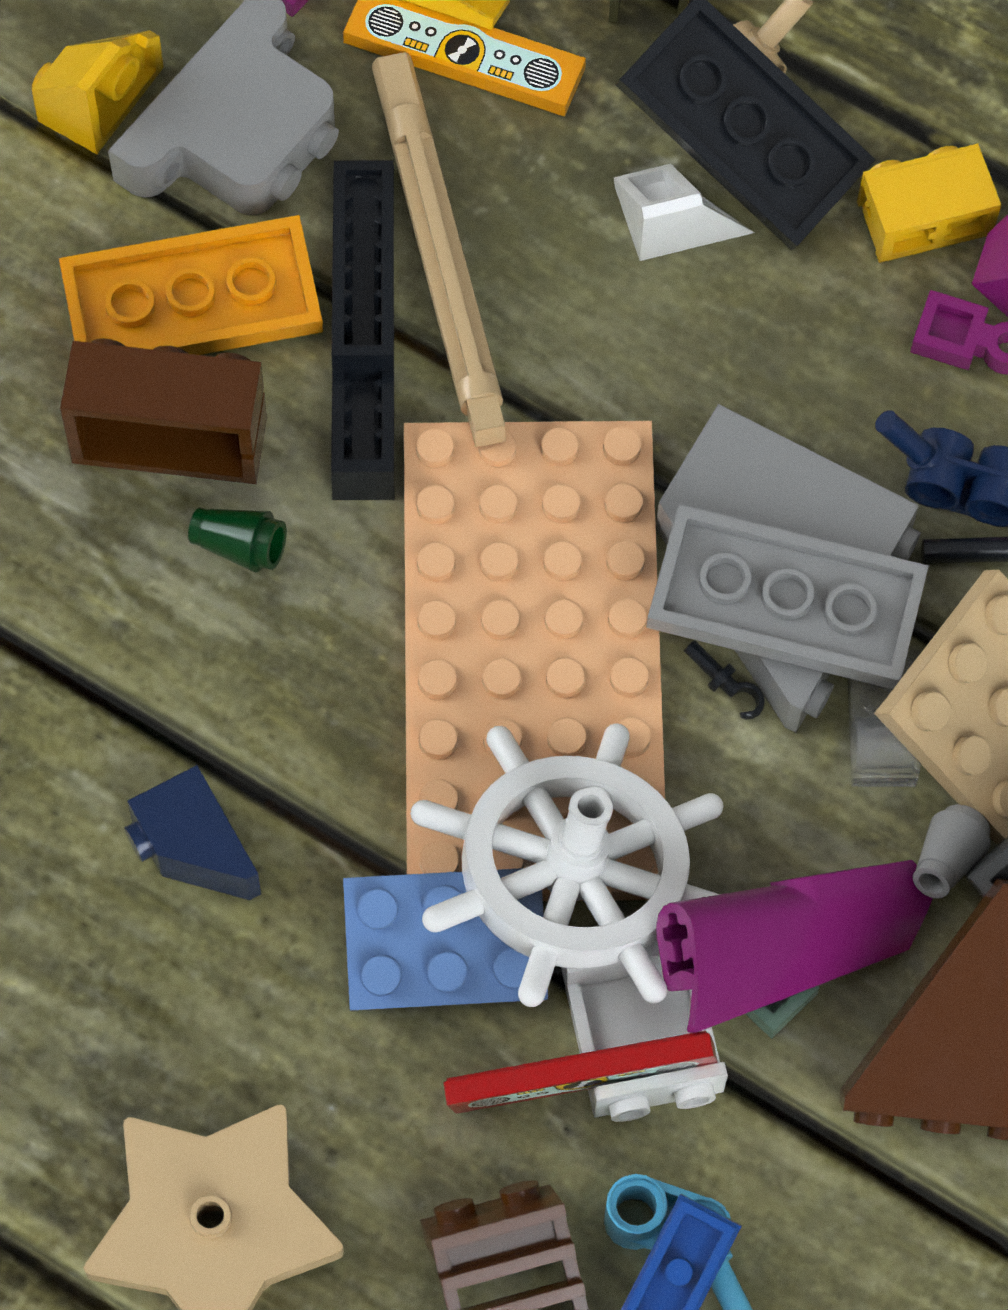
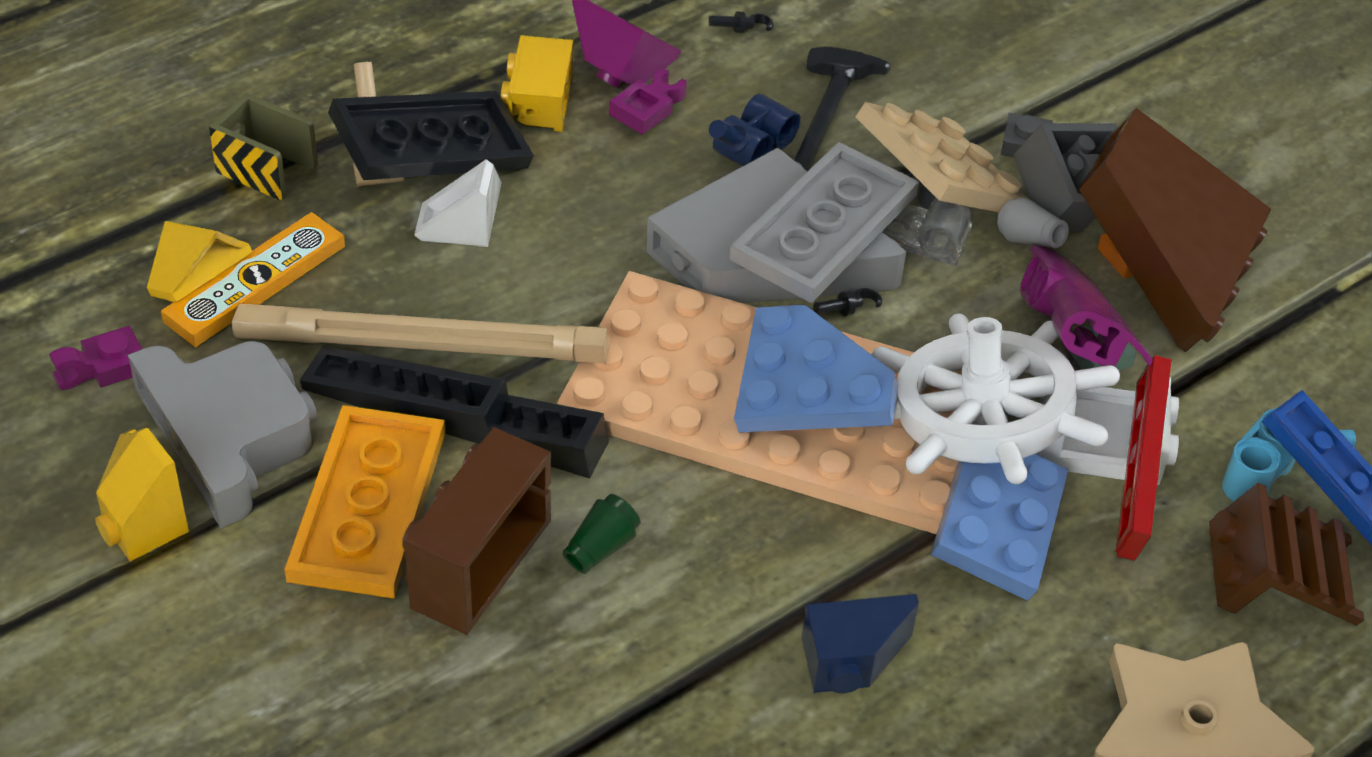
camera: 70 degrees left, 20 degrees down
none -> medium blue plate [734,305,898,432]

